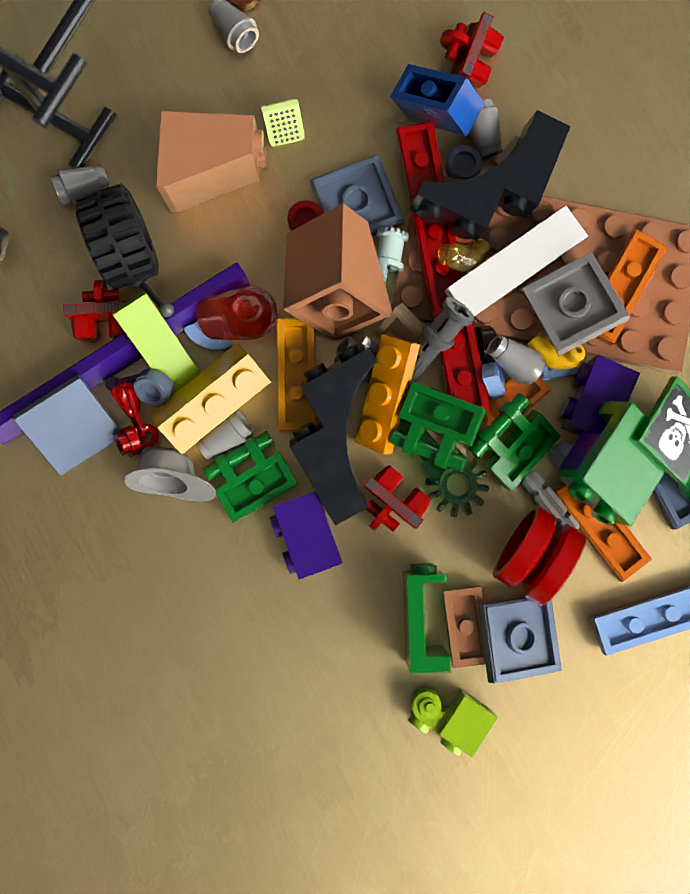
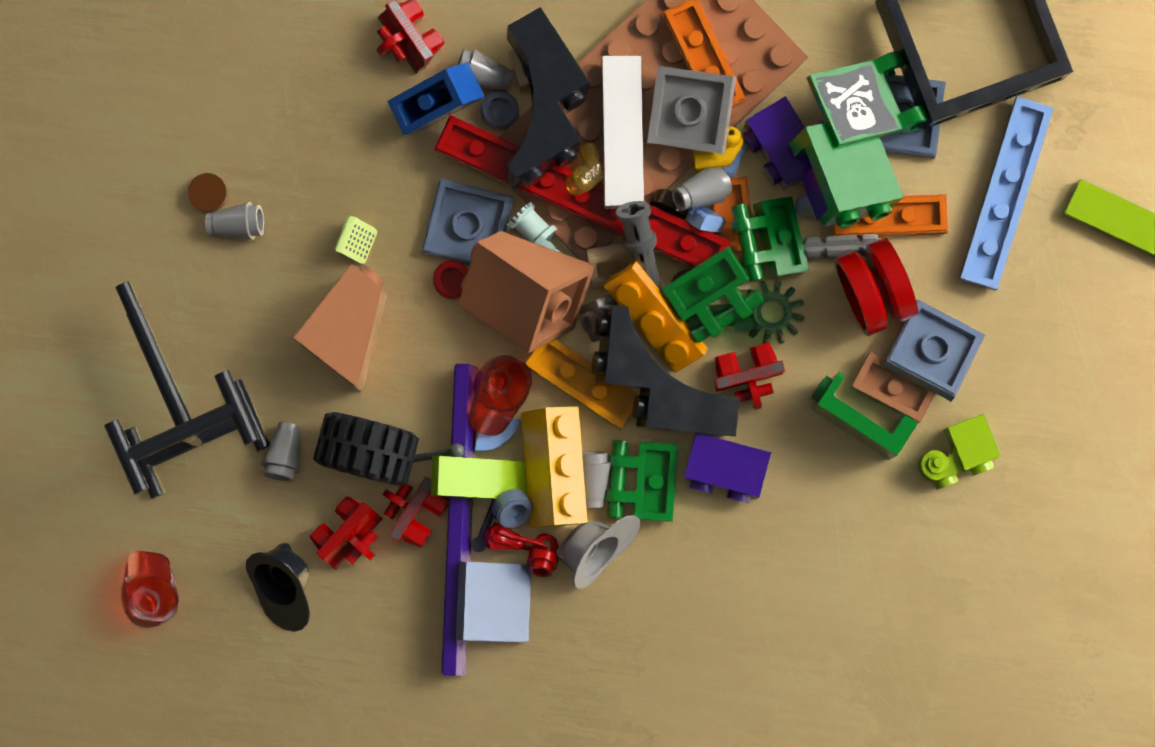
camera: 60 degrees left, 0 degrees up
none -> red hips [310,496,383,570]

